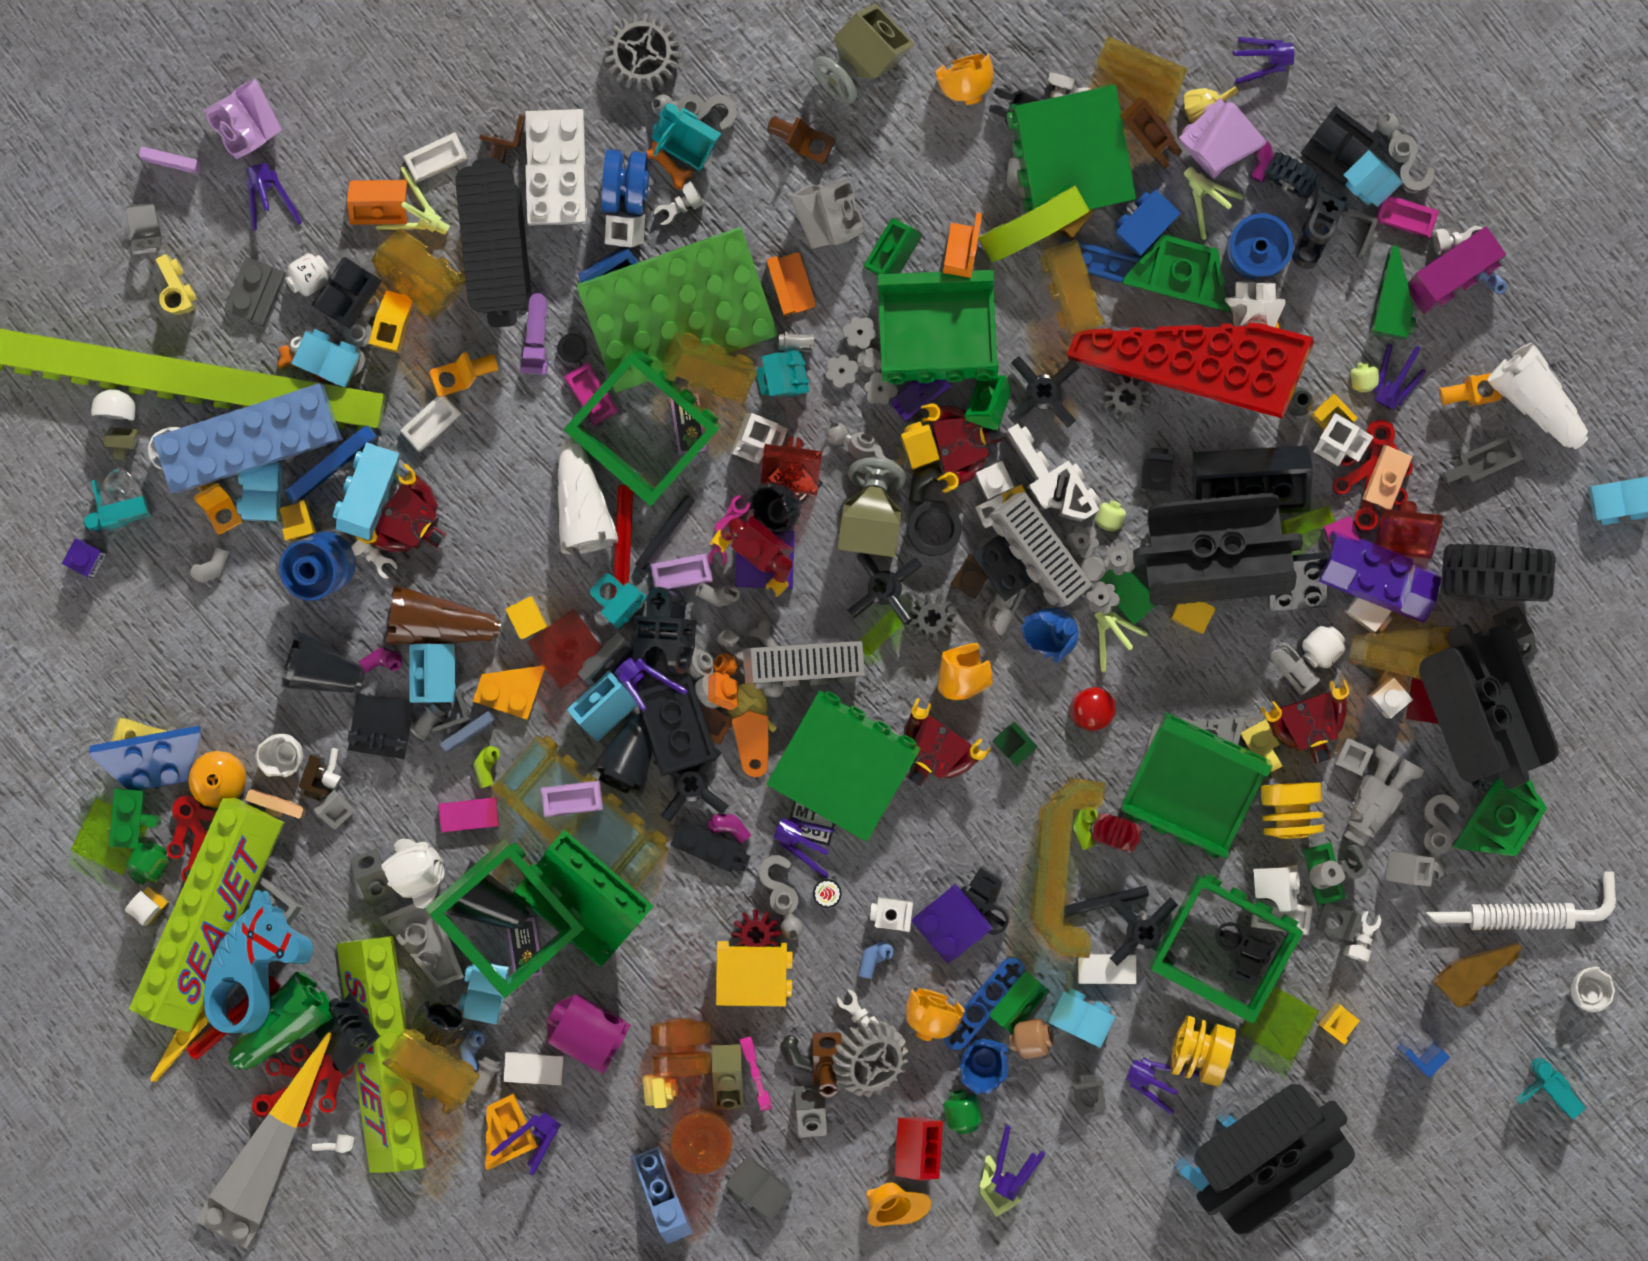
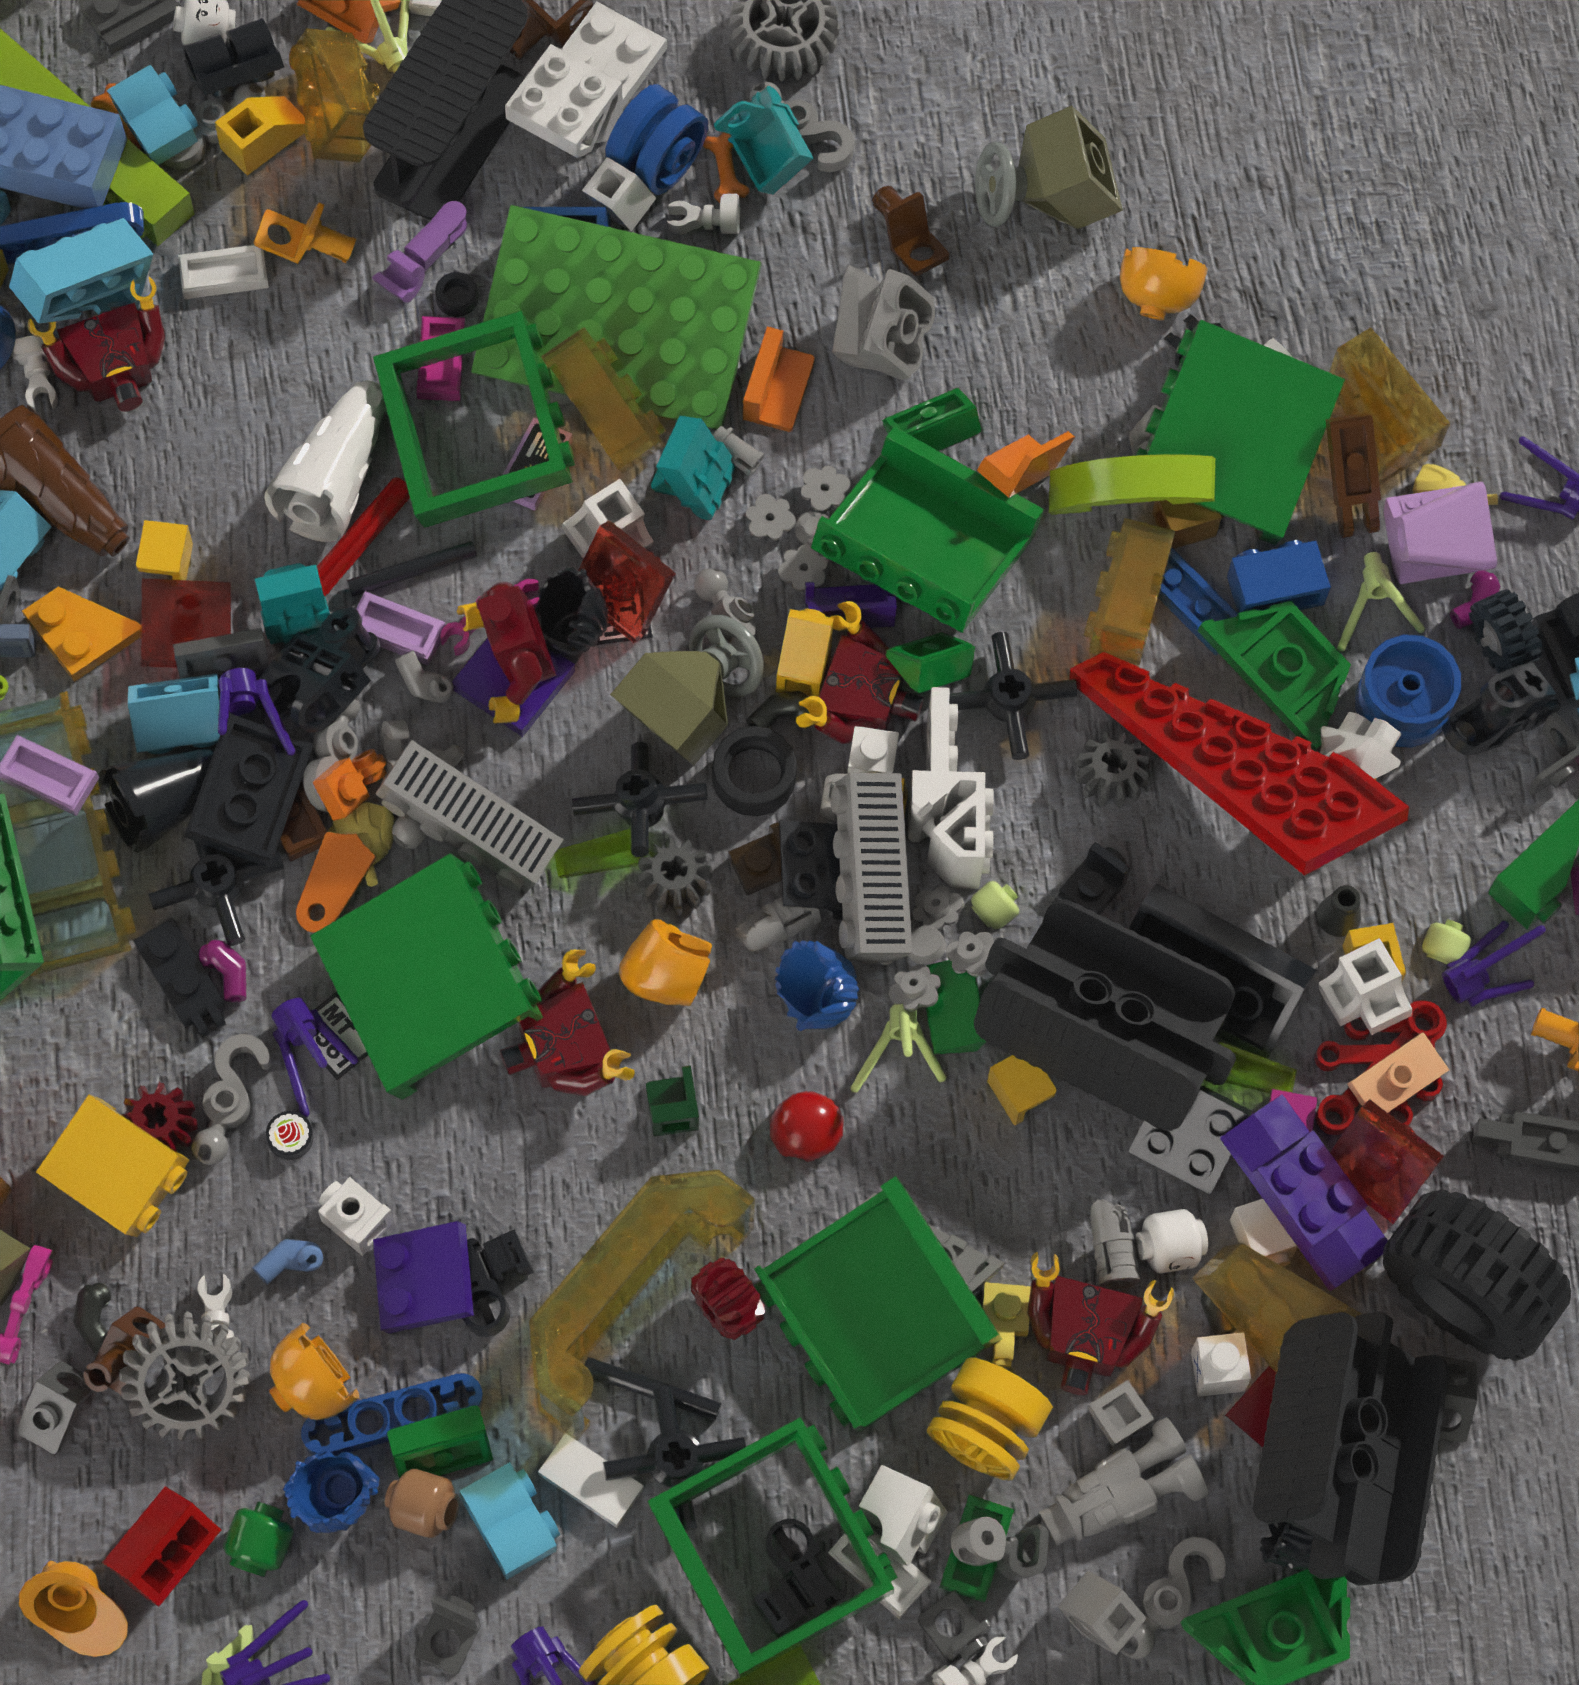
camera: 30 degrees right, 20 degrees down
lime arm [1073,807,1098,851] -> none

